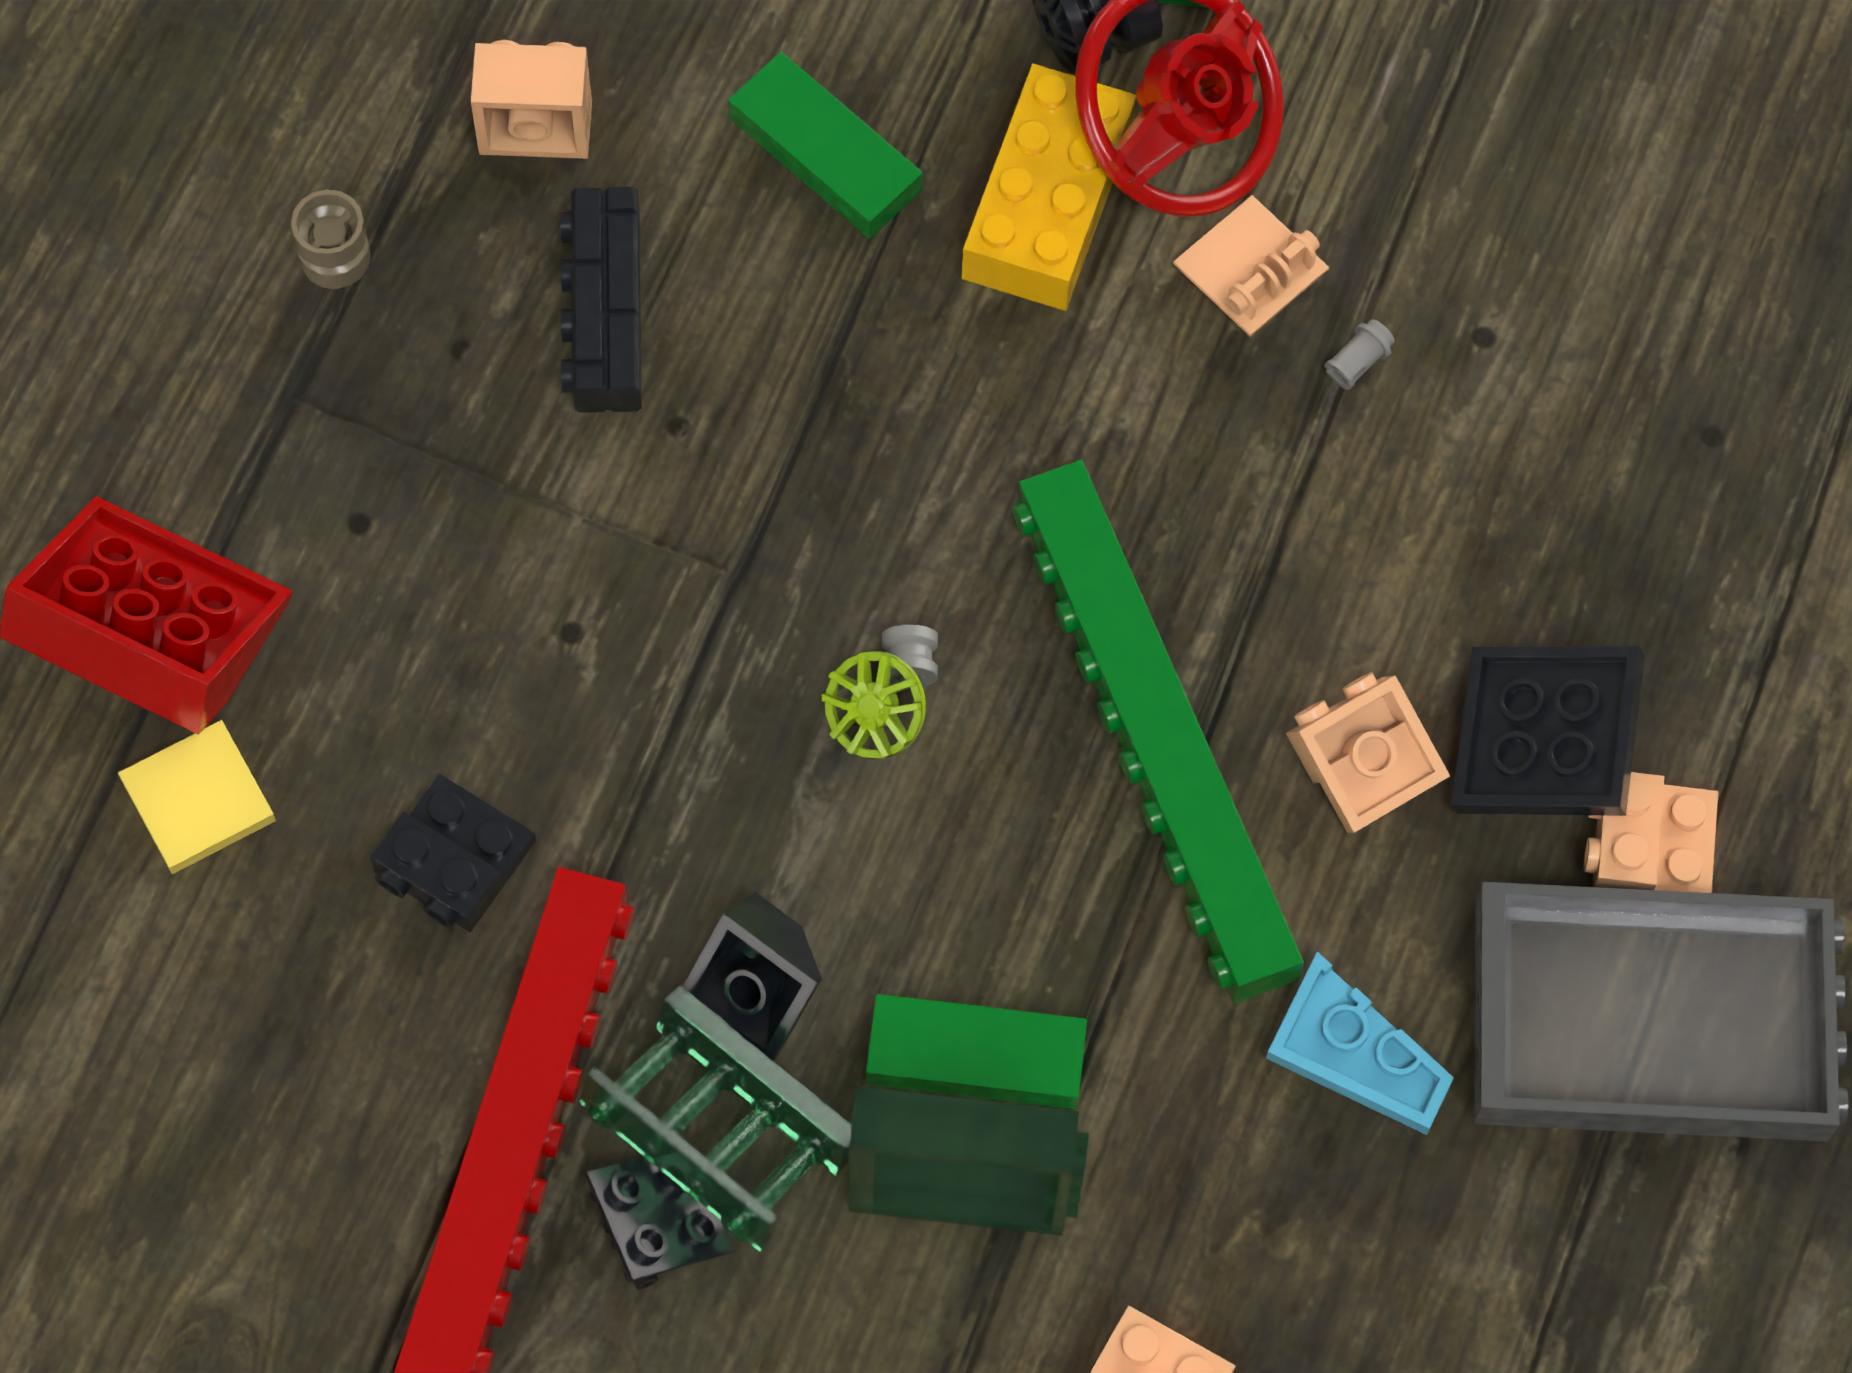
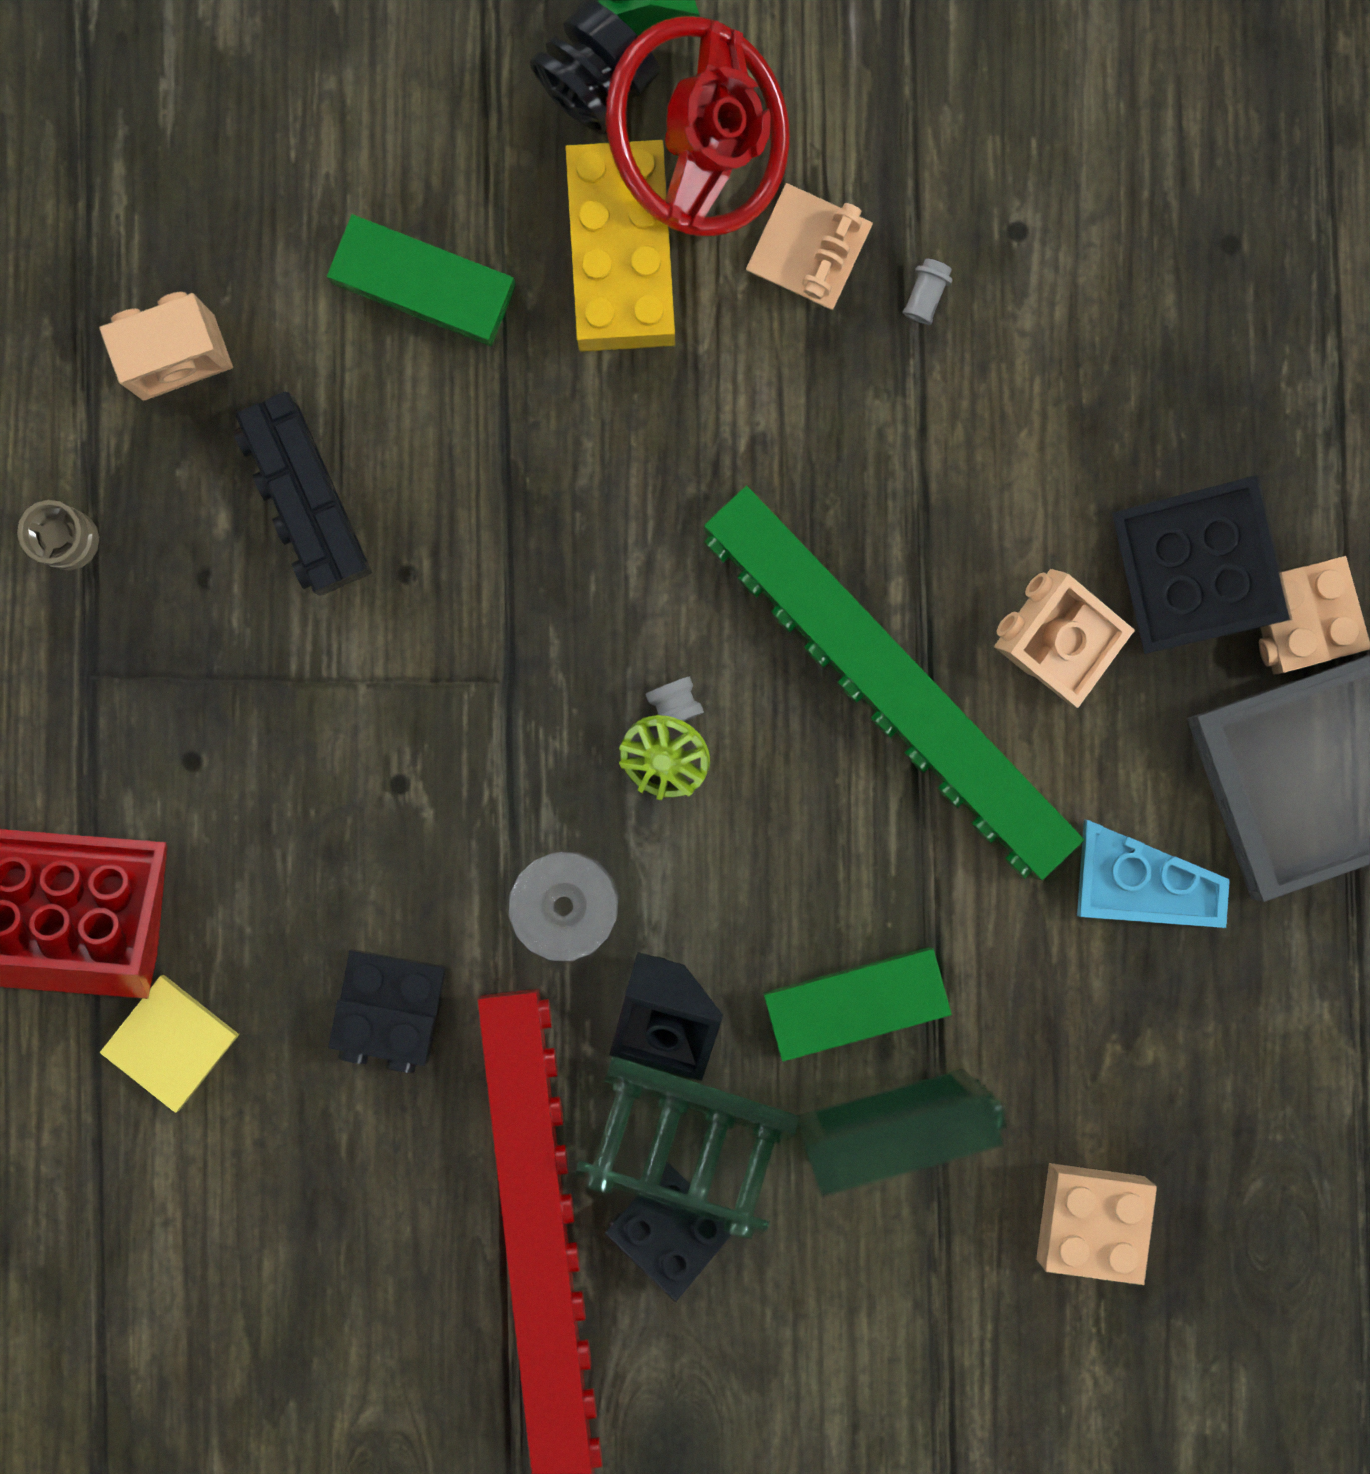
camera: 20 degrees left, 20 degrees up
none -> clear wheel [509,851,619,961]

